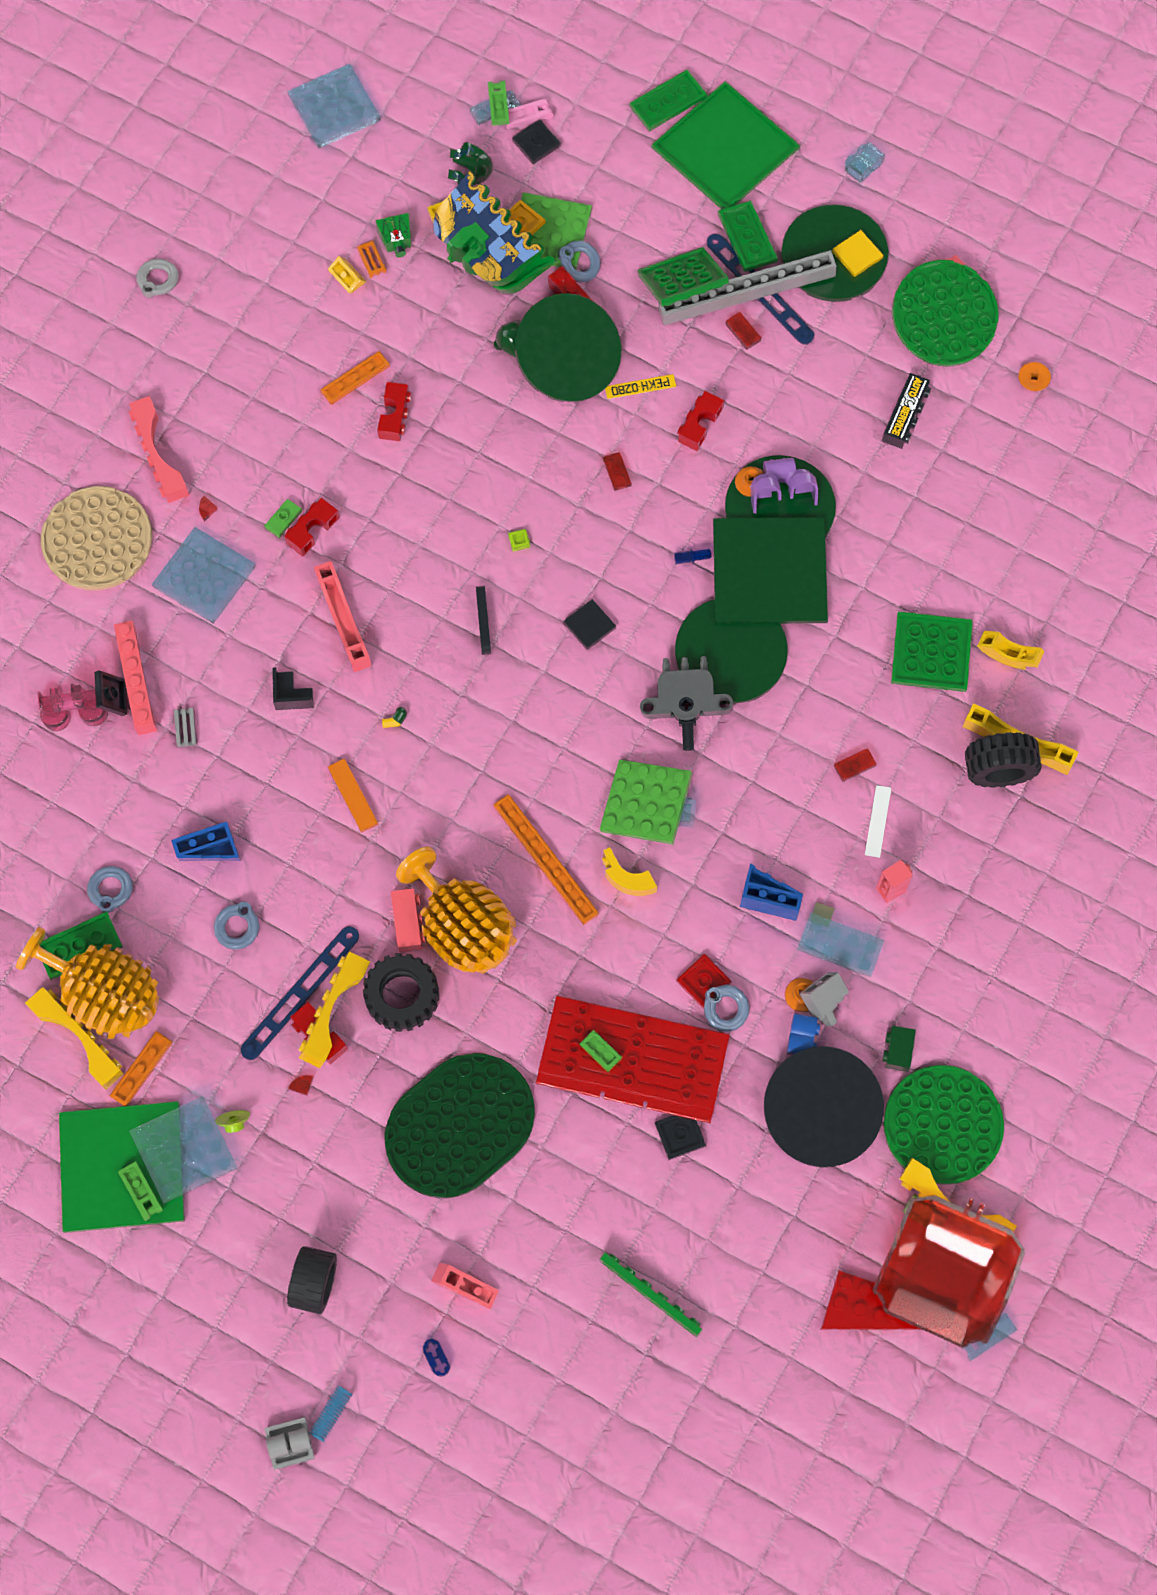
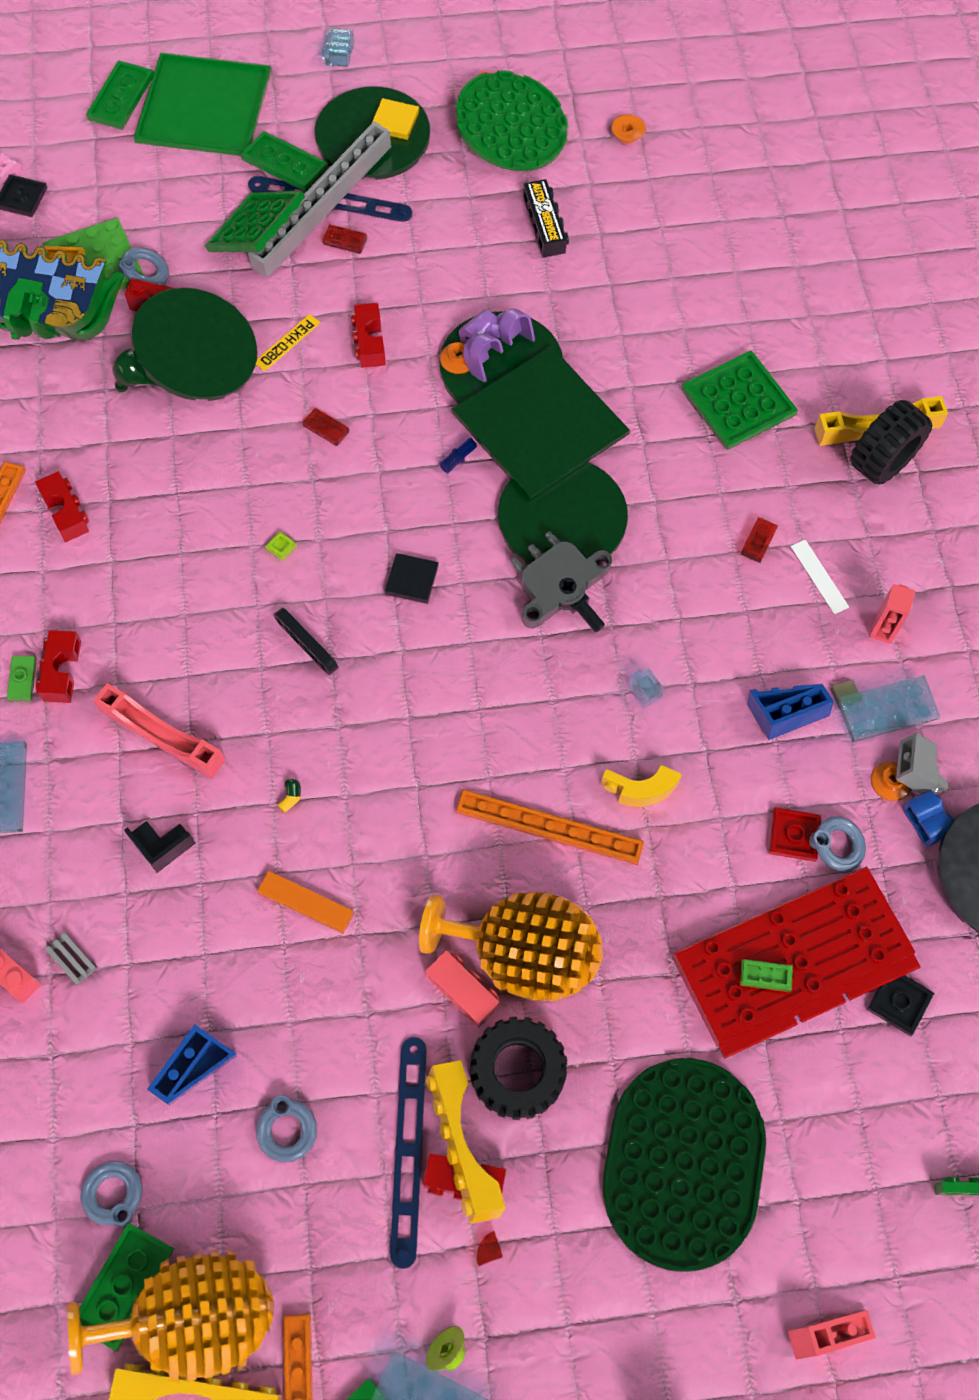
camera: 40 degrees left, 5 degrees down
bright green plate [599,759,693,845] -> none
yellow arch [977,630,1044,670] -> none

